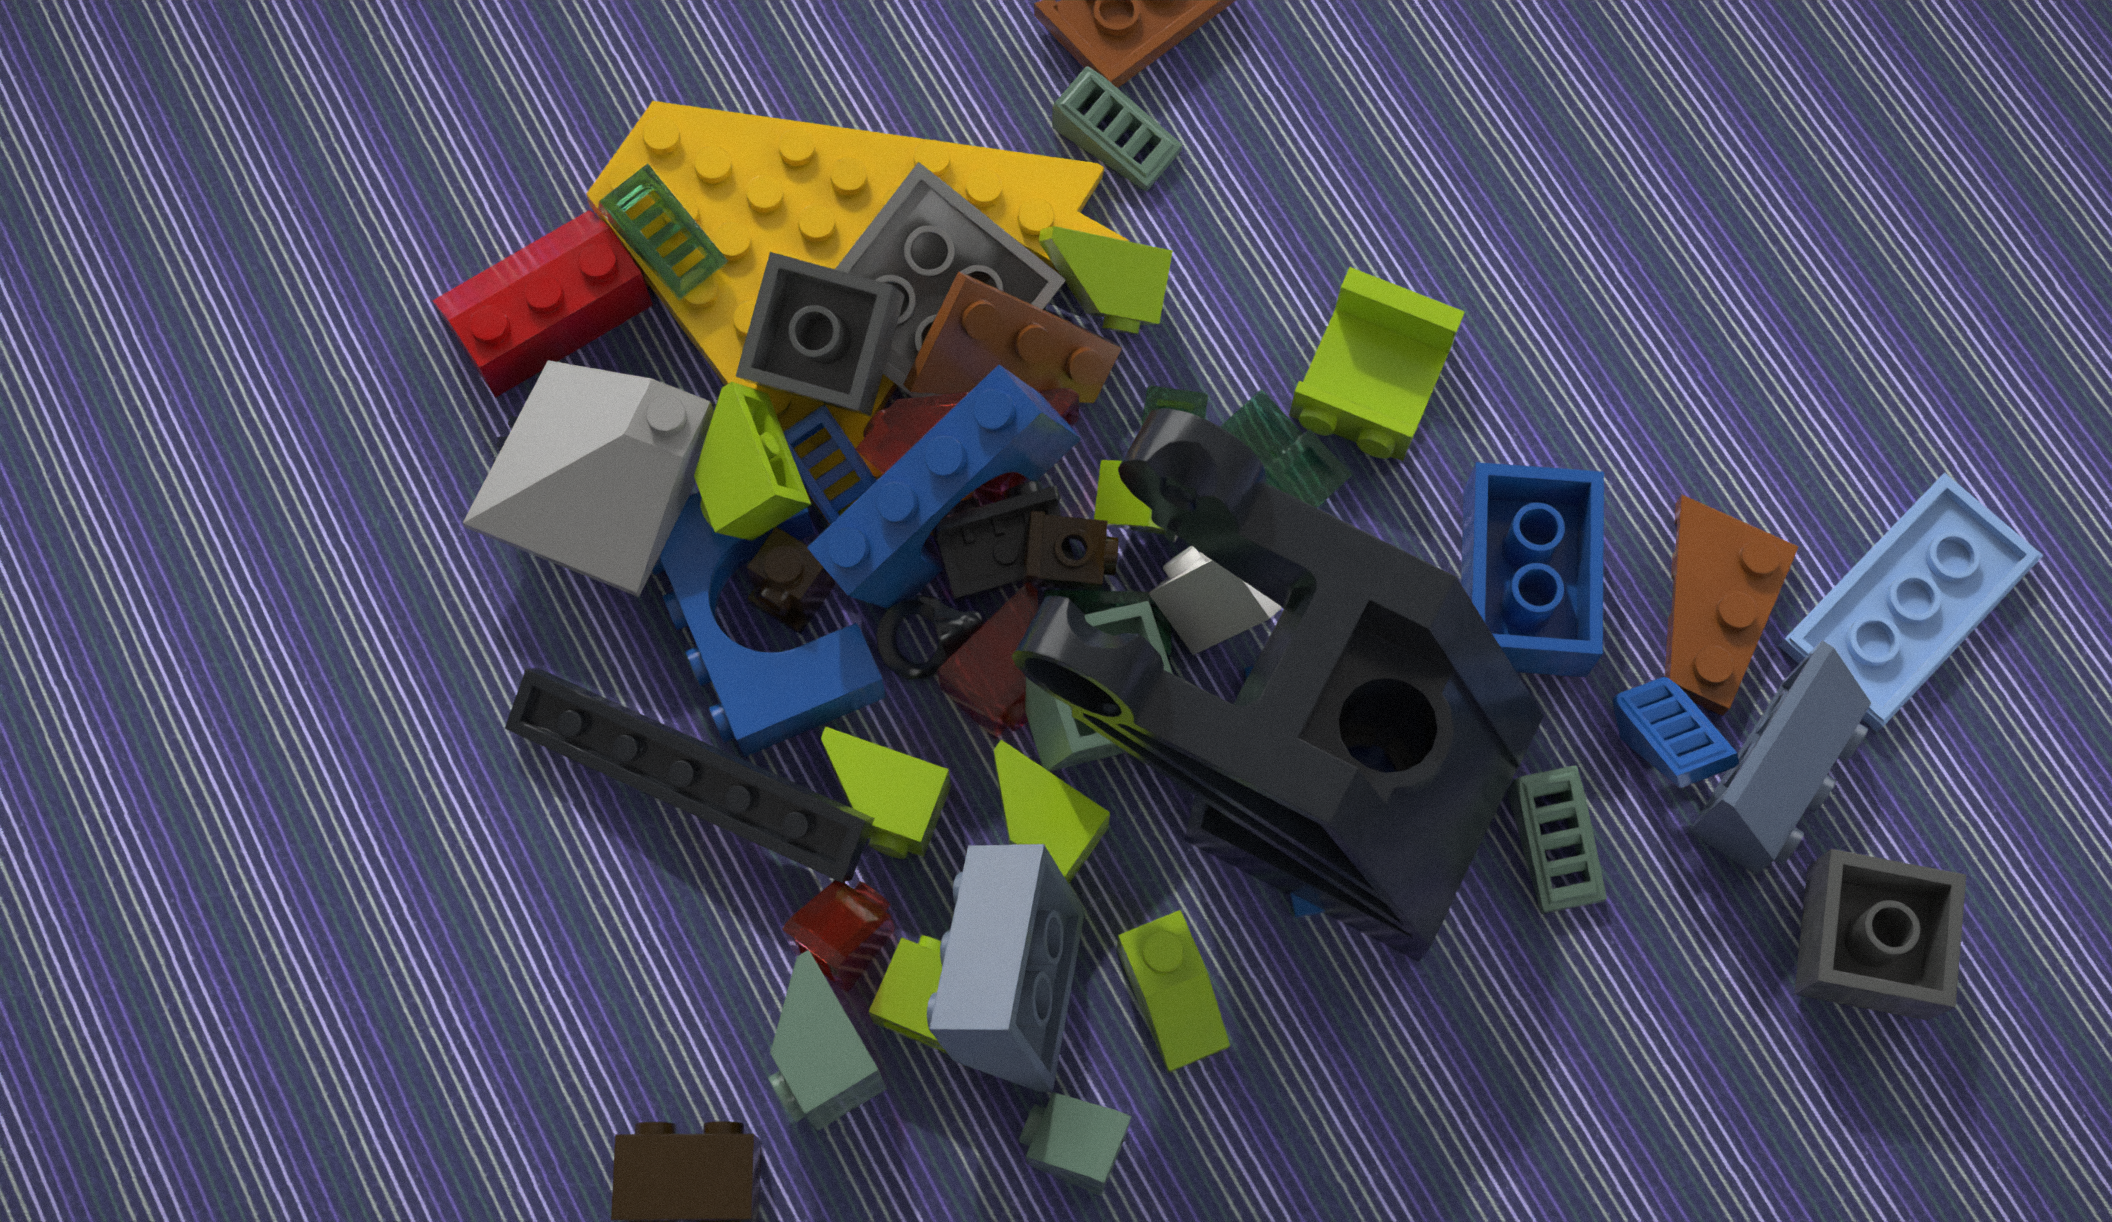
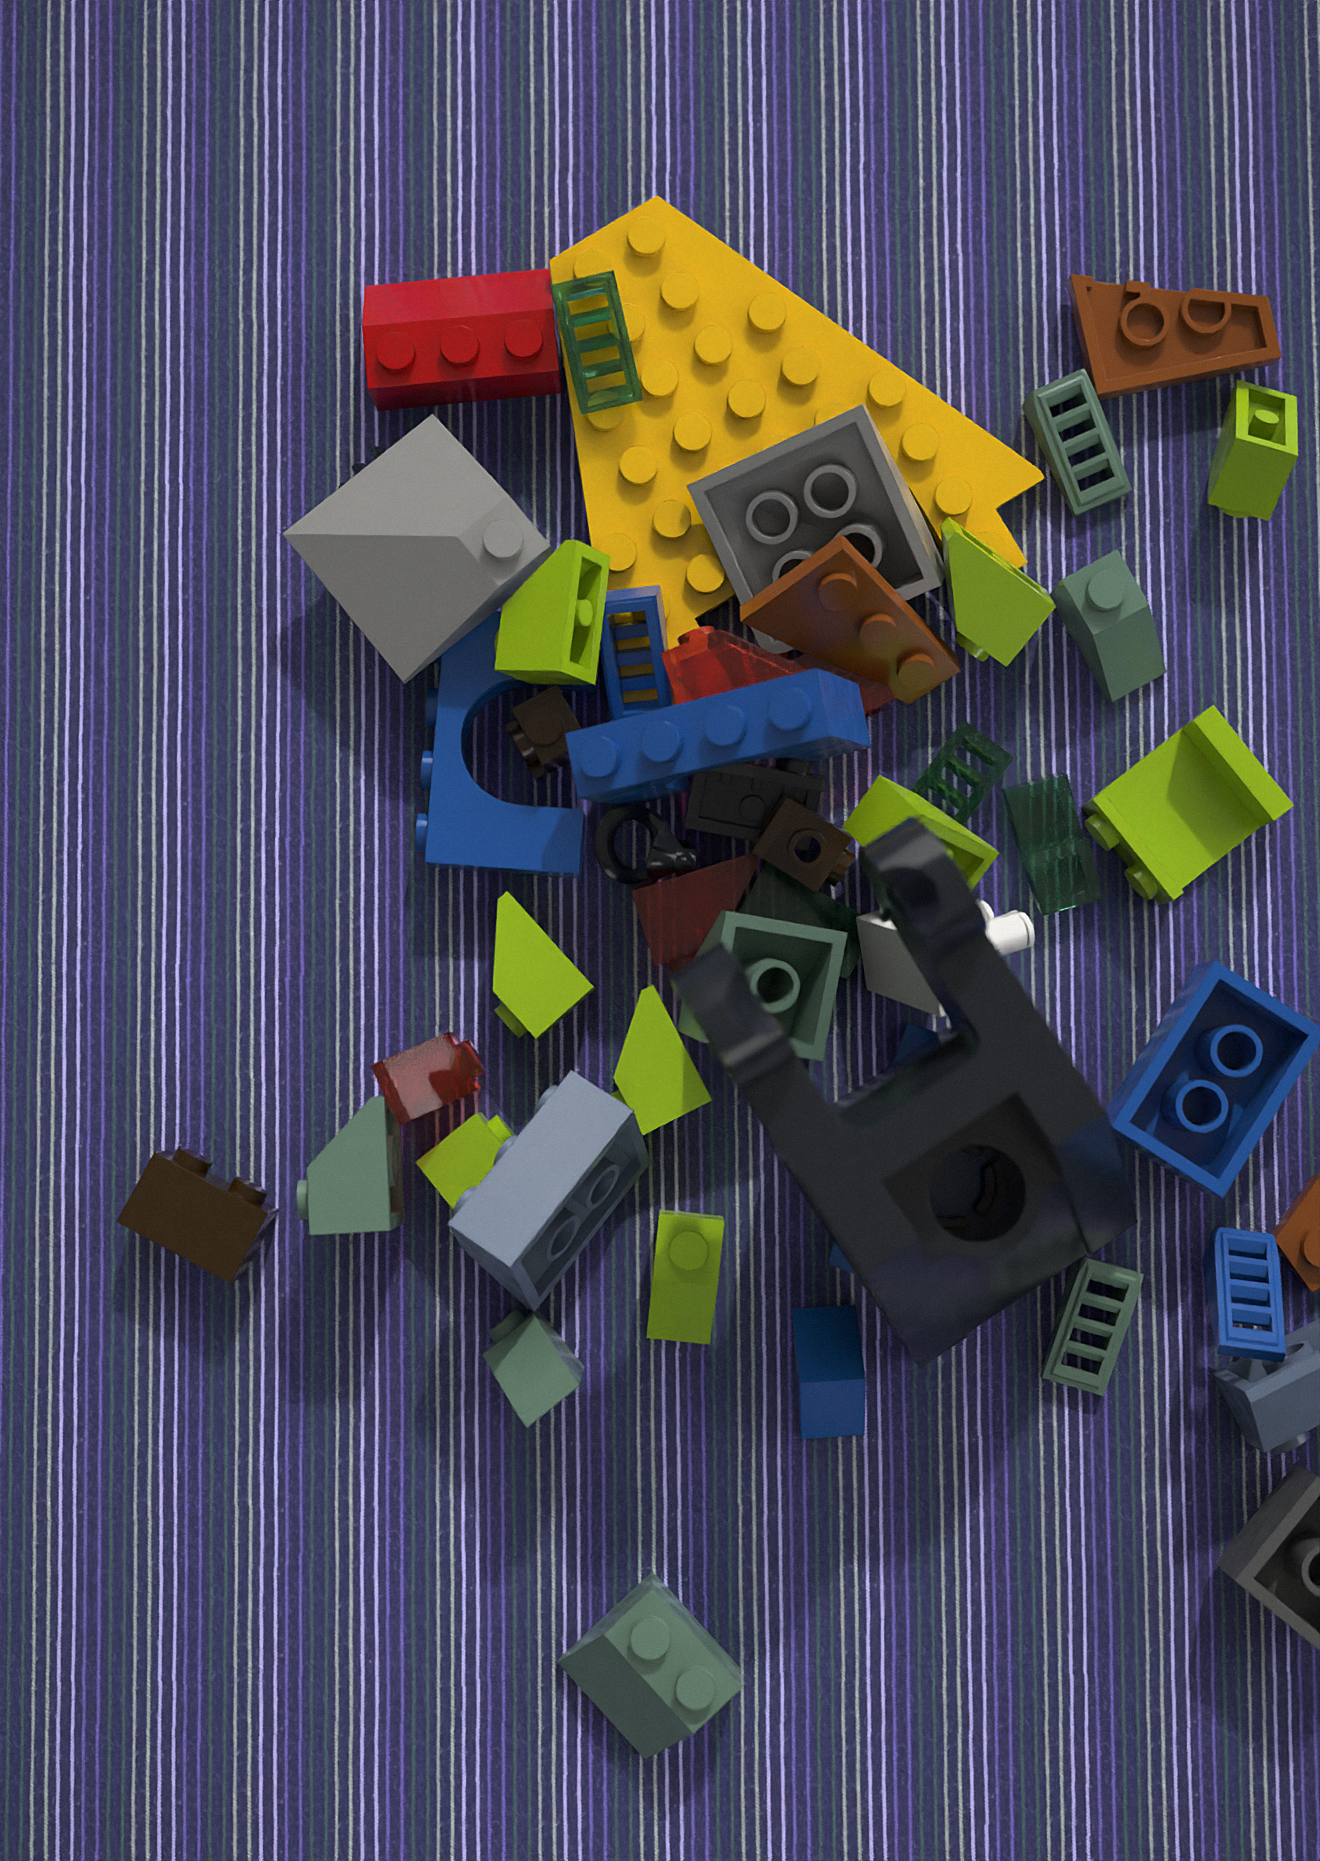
camera: 30 degrees right, 15 degrees up
black plate [504,668,875,883] -> none
dark grey brick [736,252,905,417] -> none
none -> blue slope [791,1304,866,1439]
none -> sand green slope [1049,549,1167,704]
none -> lime slope [1208,379,1298,521]

